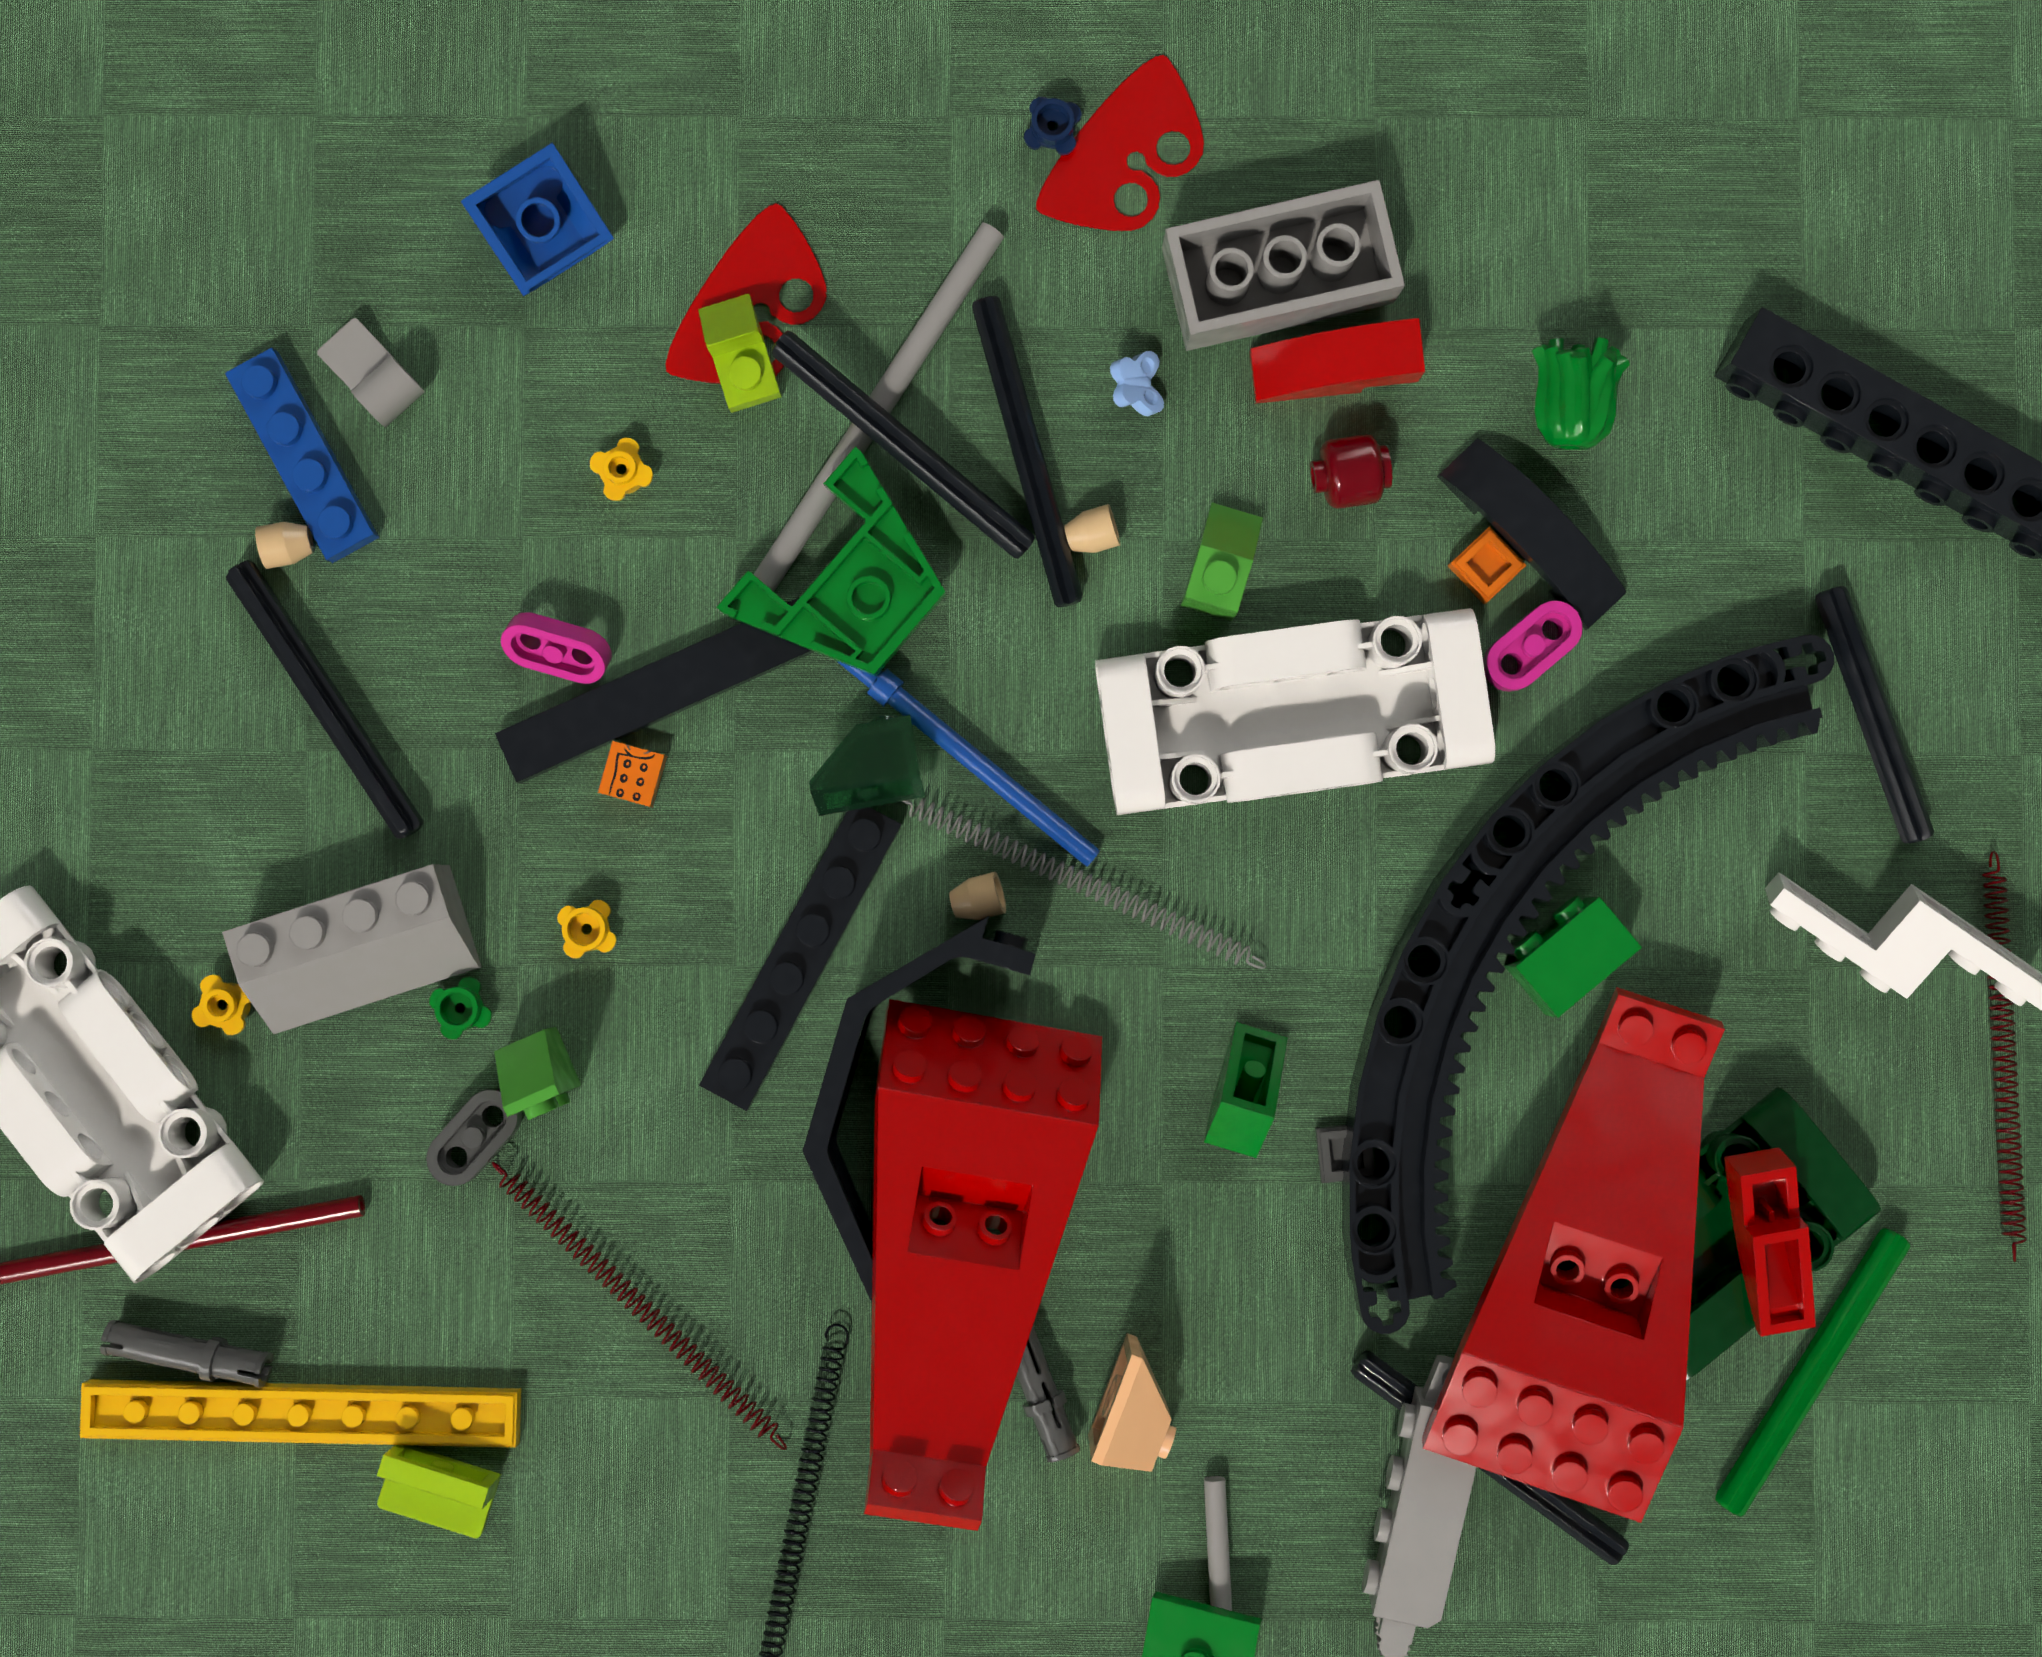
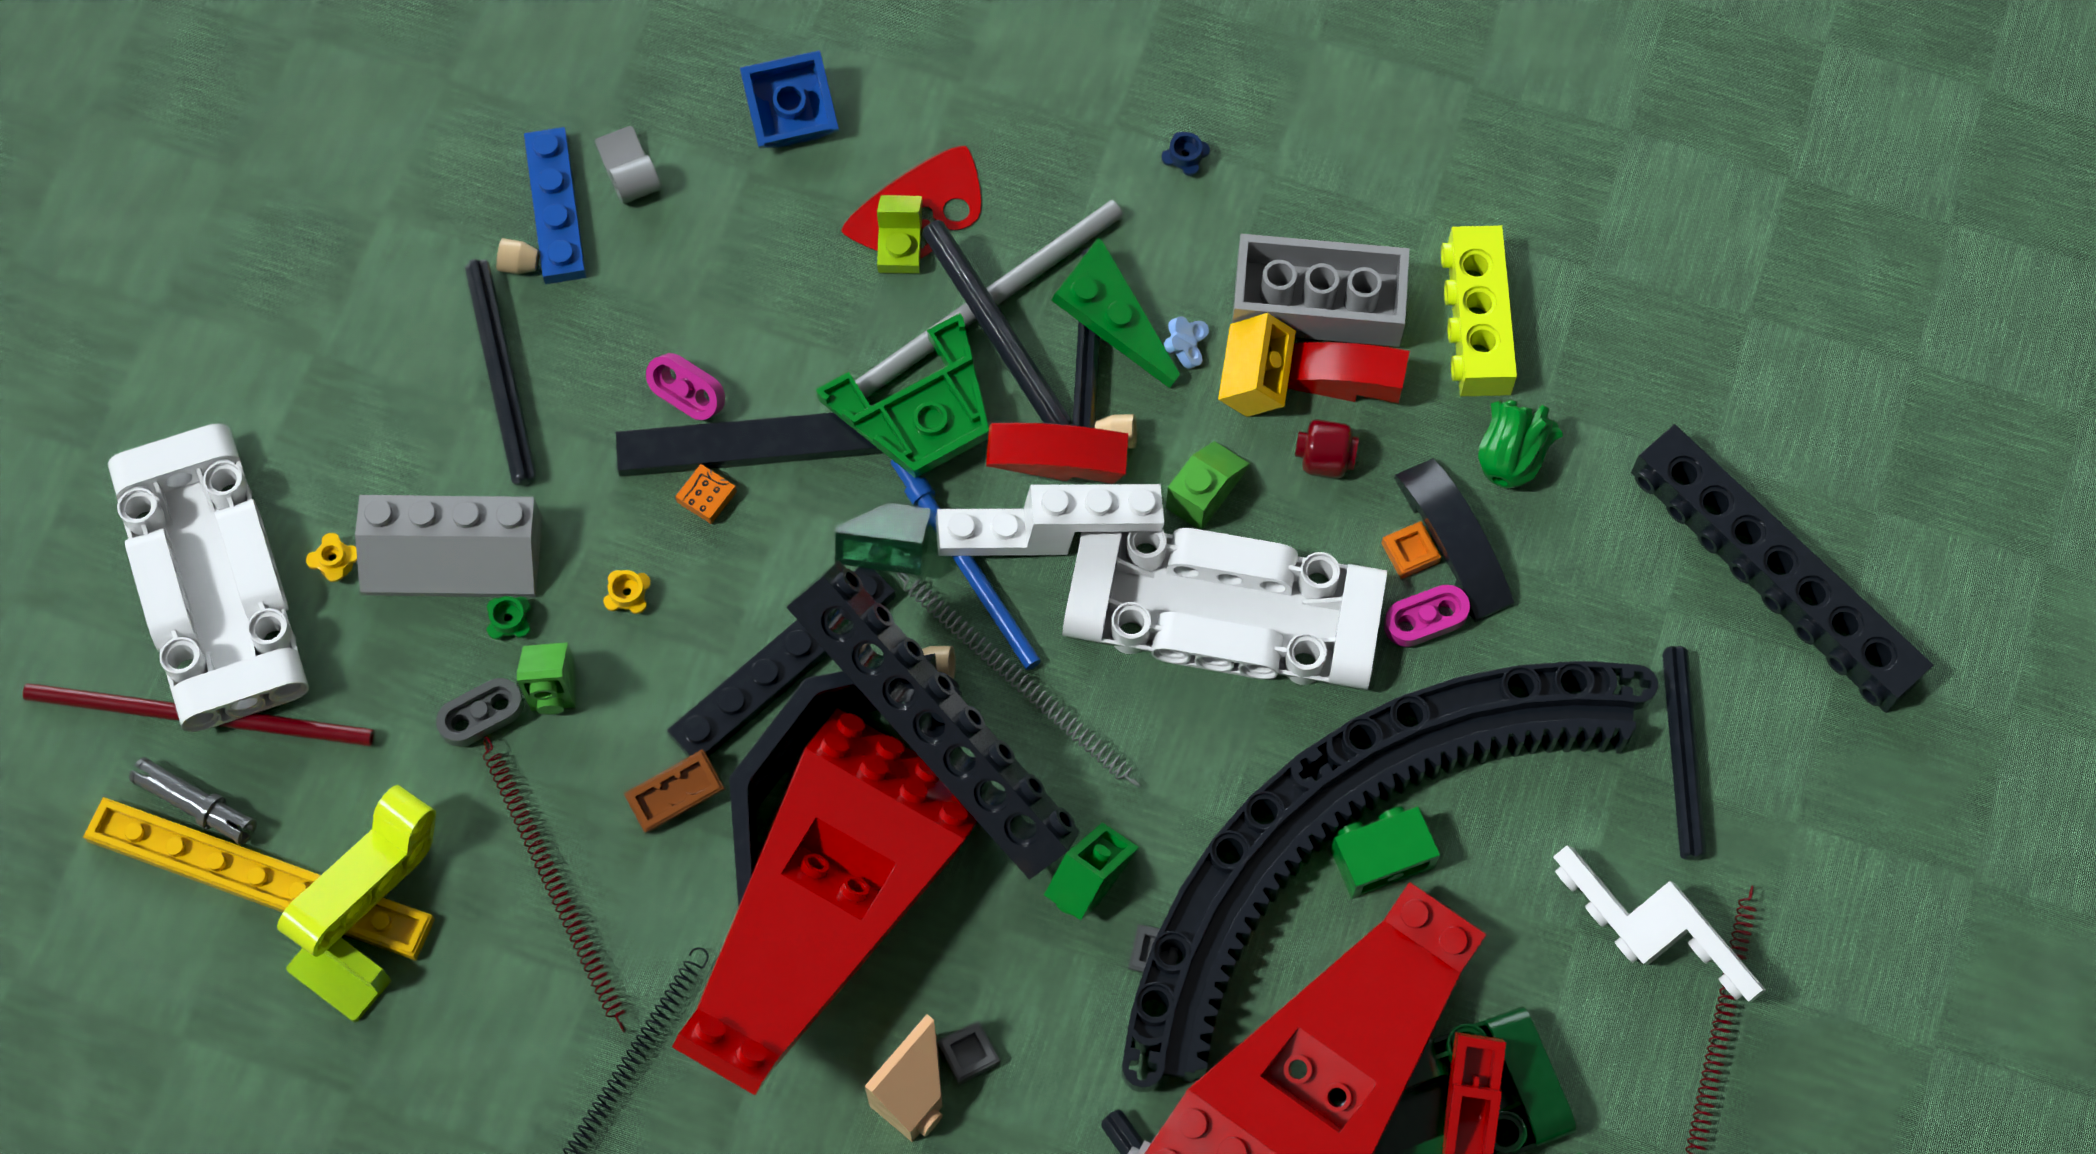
camera: 15 degrees right, 20 degrees down
yellow plate [590,438,653,501] -> none
dark grey pin [1017,1325,1080,1463] -> none
red piece [1036,55,1204,231] -> none
none -> neon yellow beam [277,785,436,957]
none -> dark orange plate [623,749,726,834]
none -> black brick [786,560,1080,880]
none -> white bracket [936,484,1164,556]
none -> dark grey tile [937,1020,1000,1085]
none -> red slope [986,423,1129,484]
none -> green wing [1051,238,1180,388]
none -> yellow brick [1218,313,1296,417]
none -> neon yellow brick [1441,225,1517,397]

